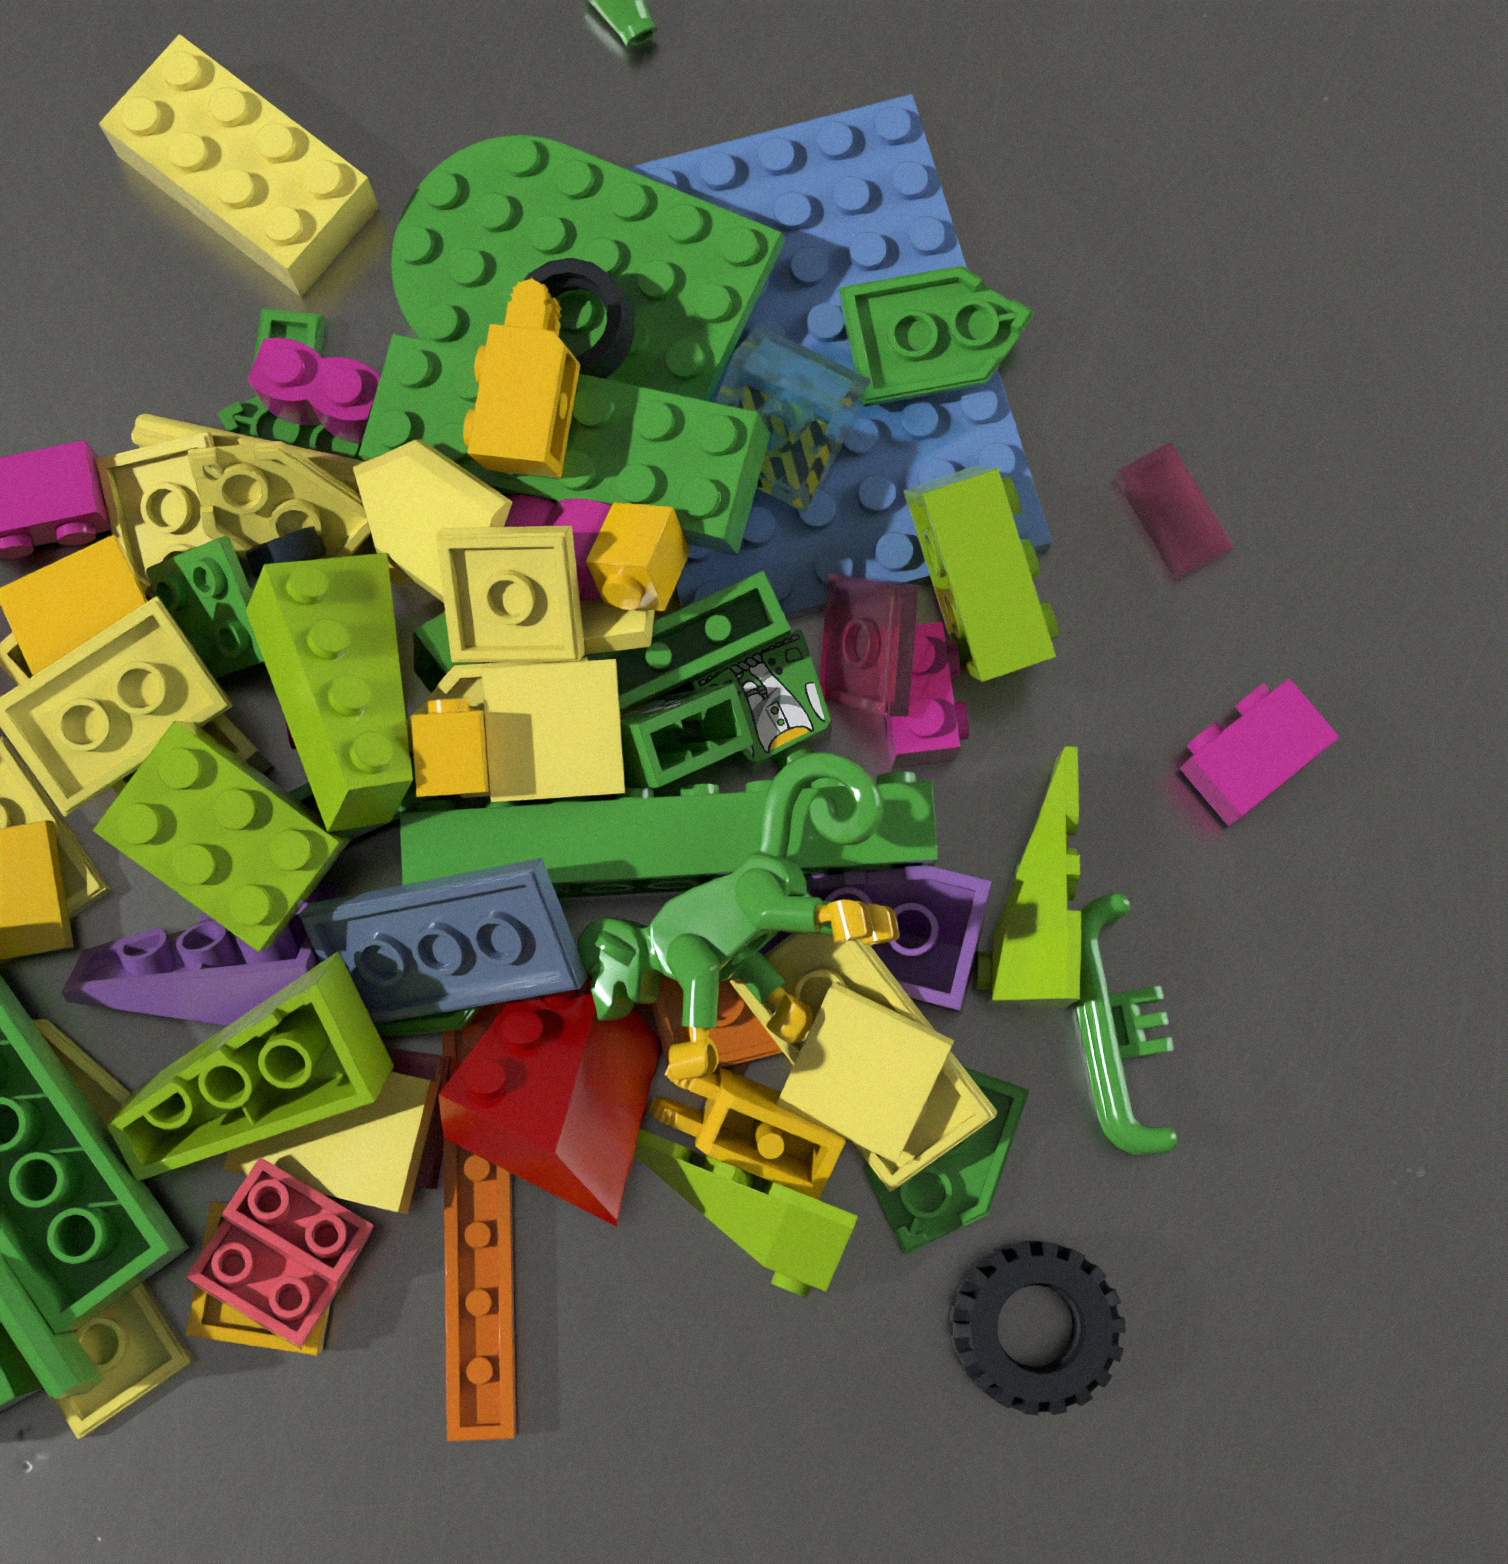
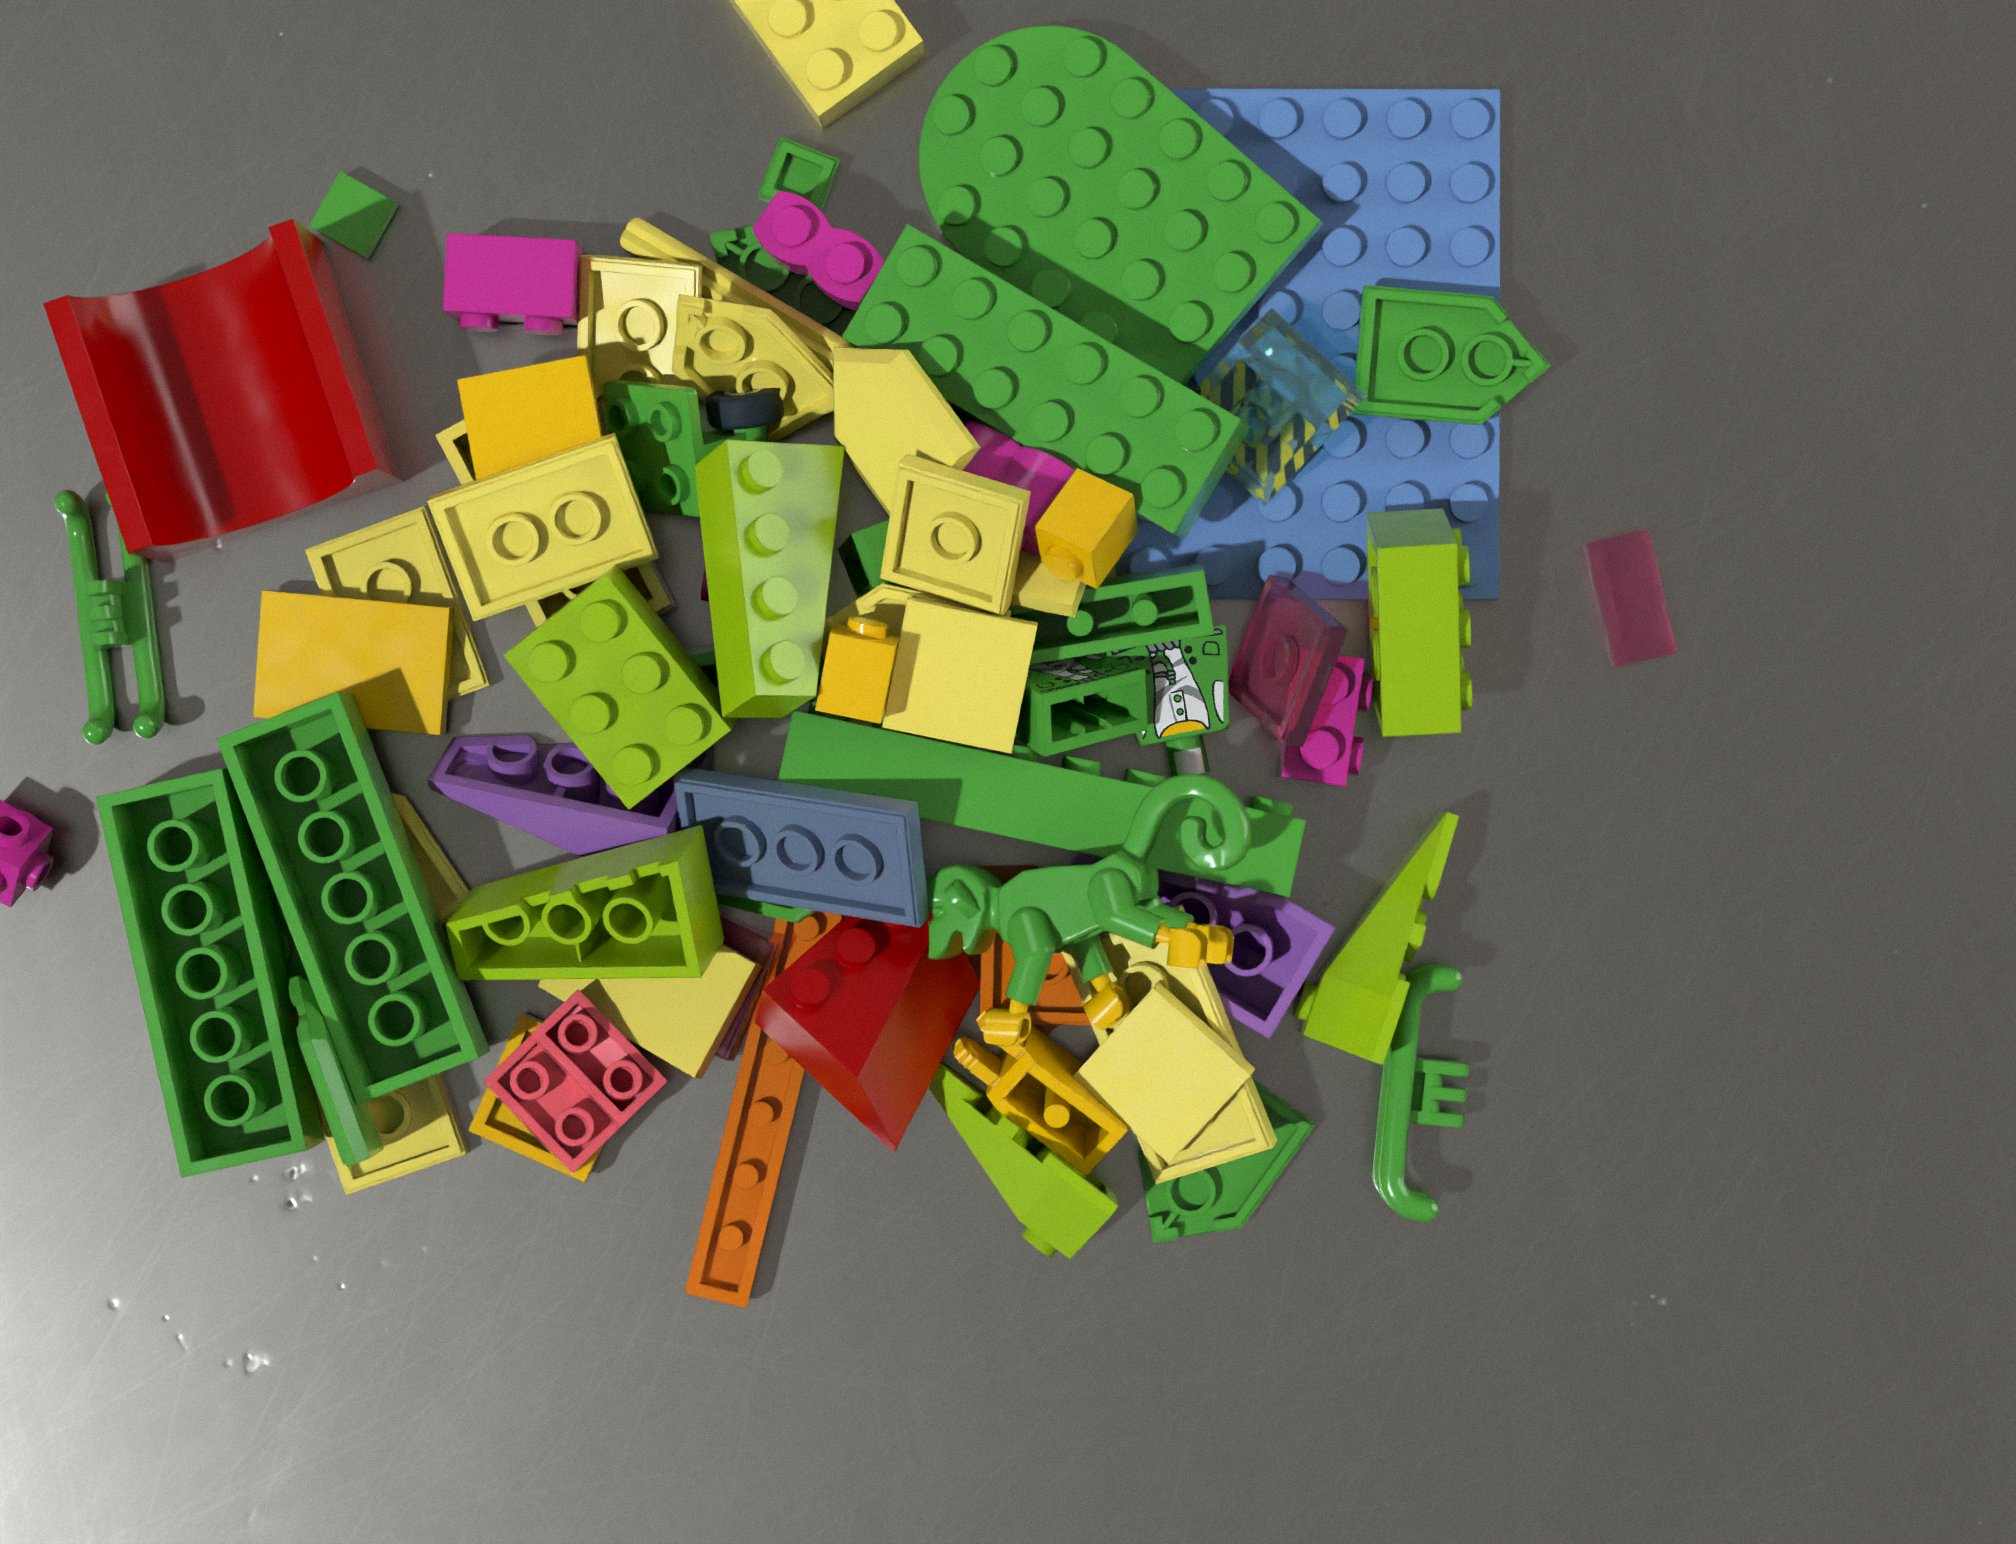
camera: 15 degrees right, 10 degrees up
yellow hinge [463,277,580,479] -> none
black tyre [523,258,635,379] -> none
black tyre [949,1240,1126,1416] -> none
dark pink brick [1179,678,1340,827] -> none

